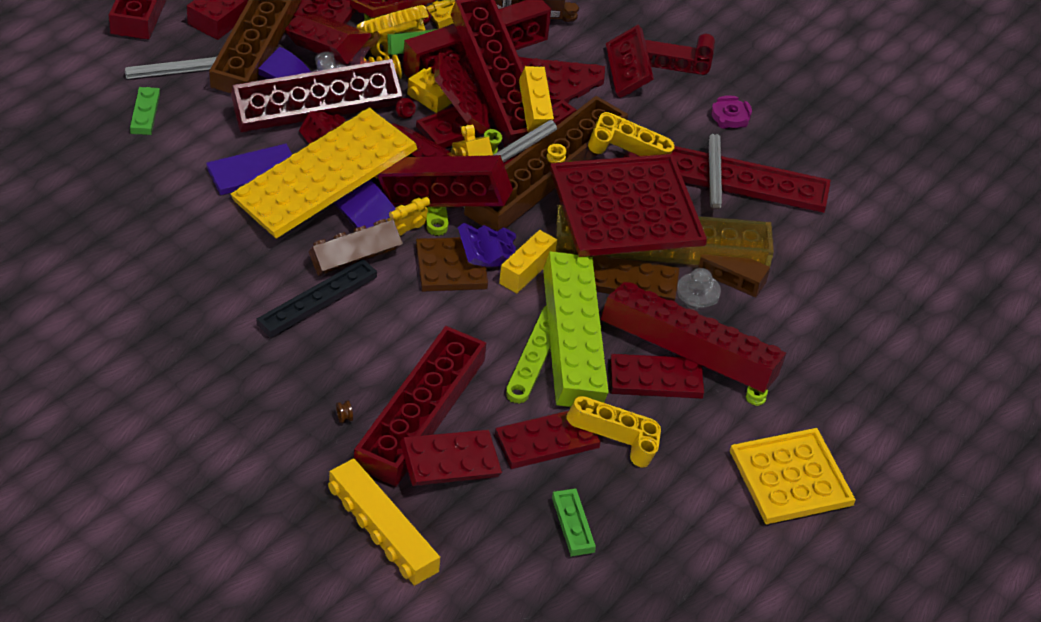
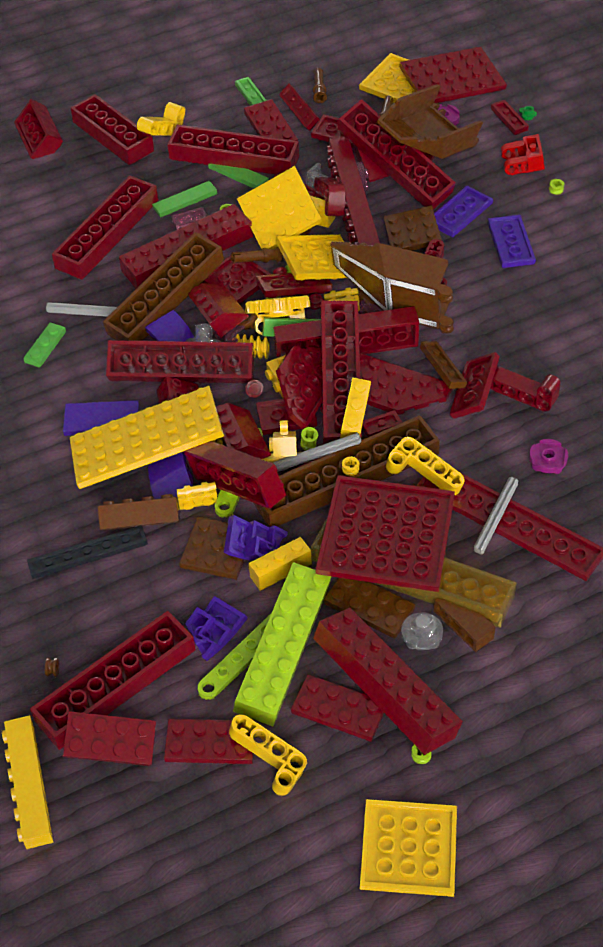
camera: 30 degrees right, 5 degrees up
bright green plate [552,489,596,556] -> none
none -> dark purple slope [185,596,248,661]
none -> reddish brown plate [419,341,467,389]

